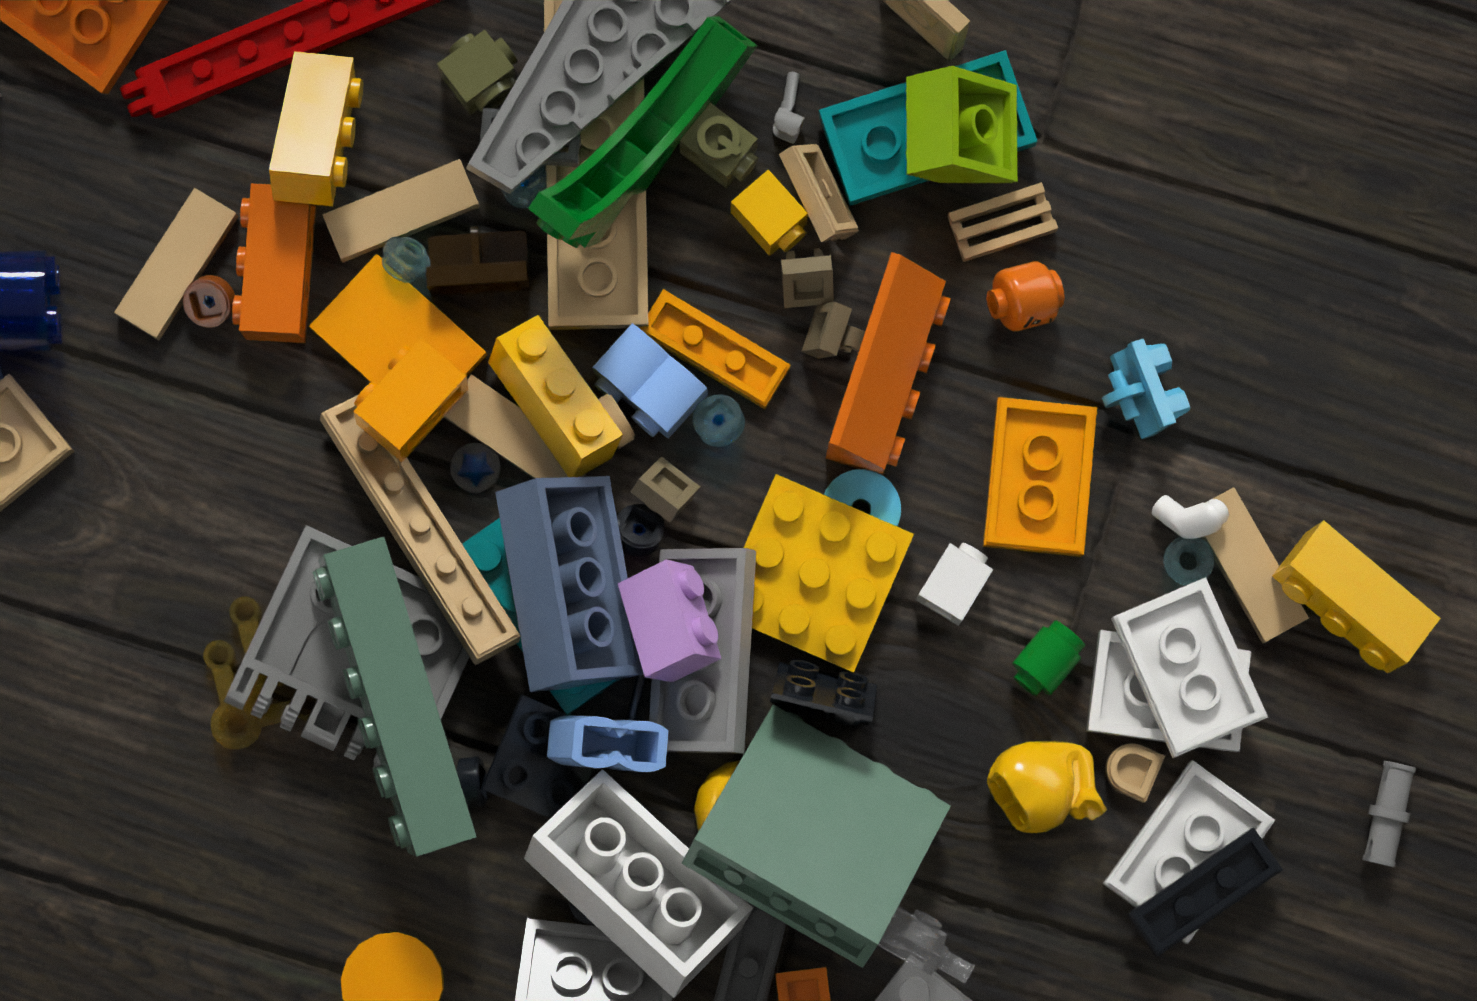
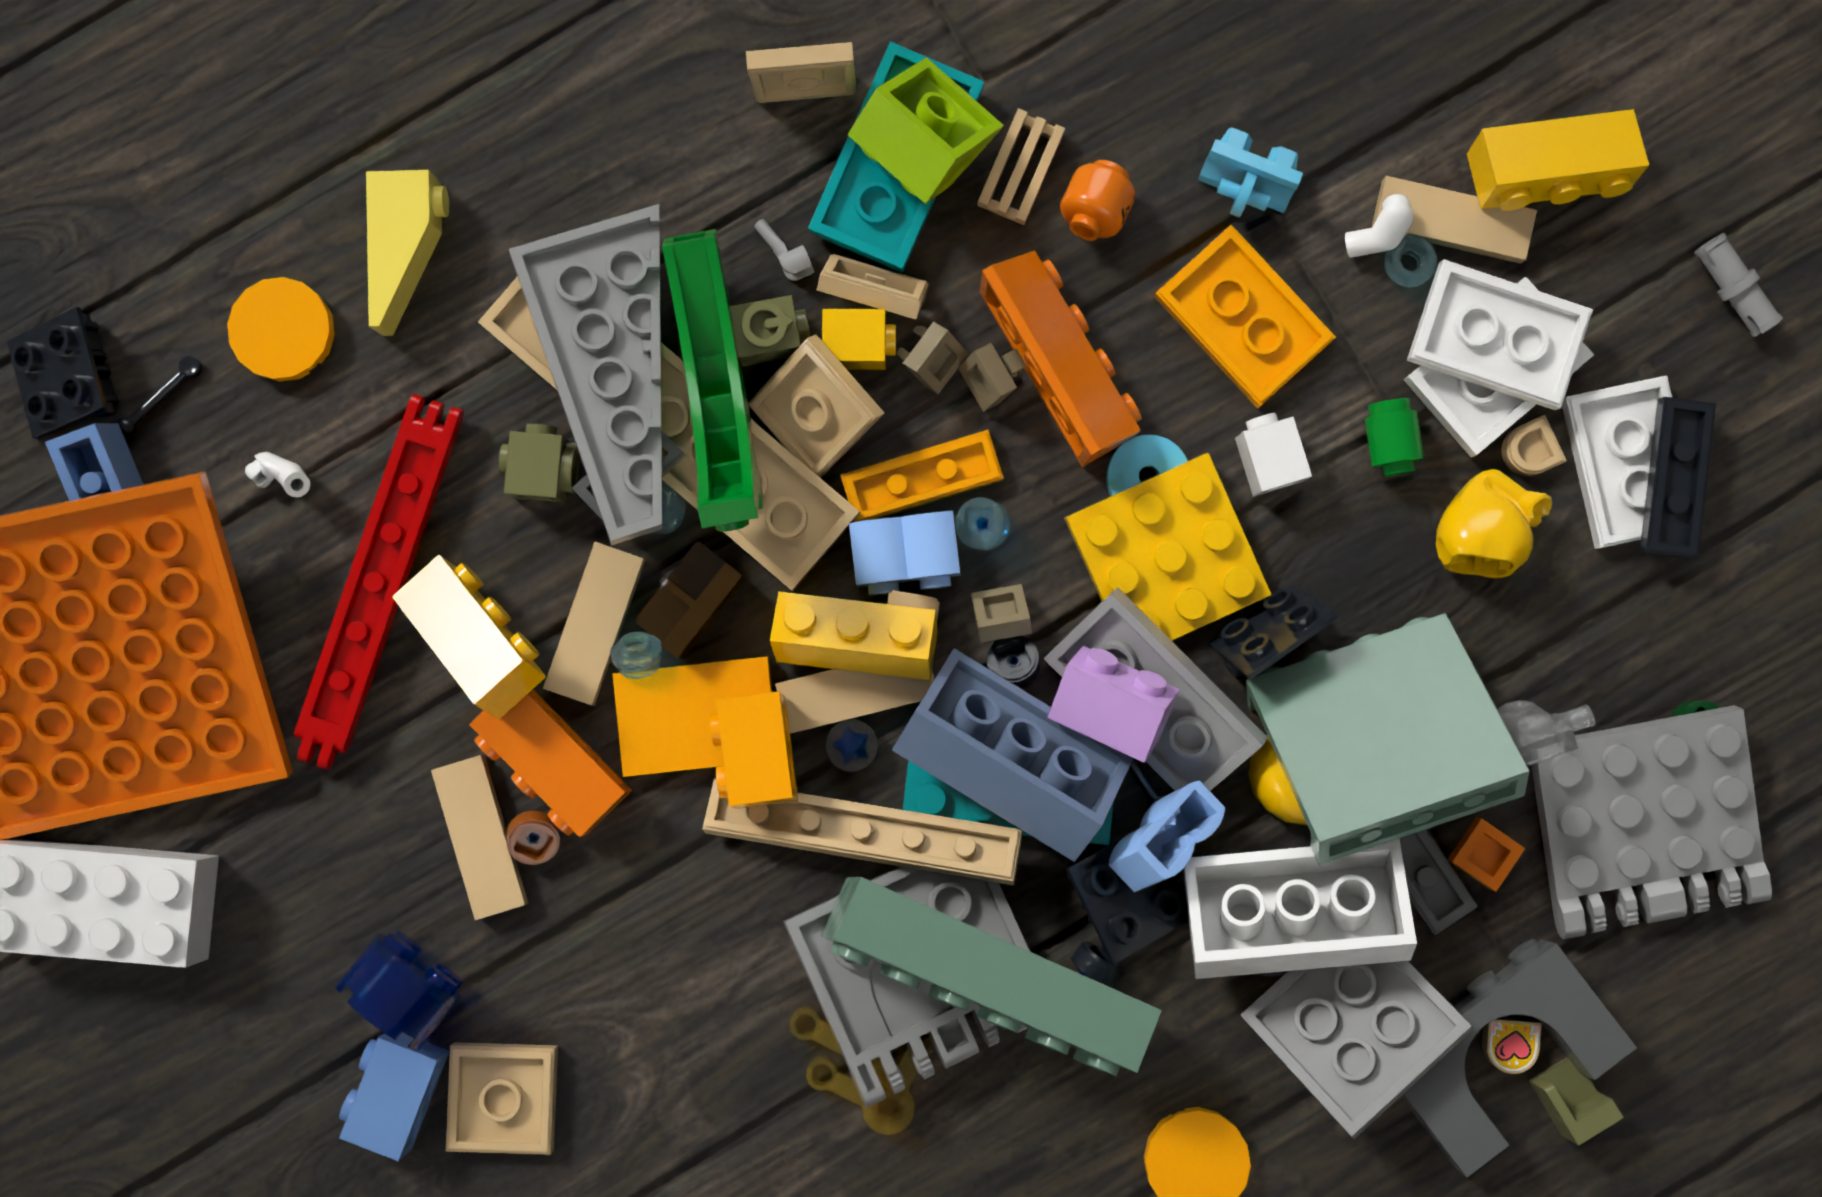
camera: 40 degrees left, 5 degrees up
none -> tan tile [748,334,884,477]

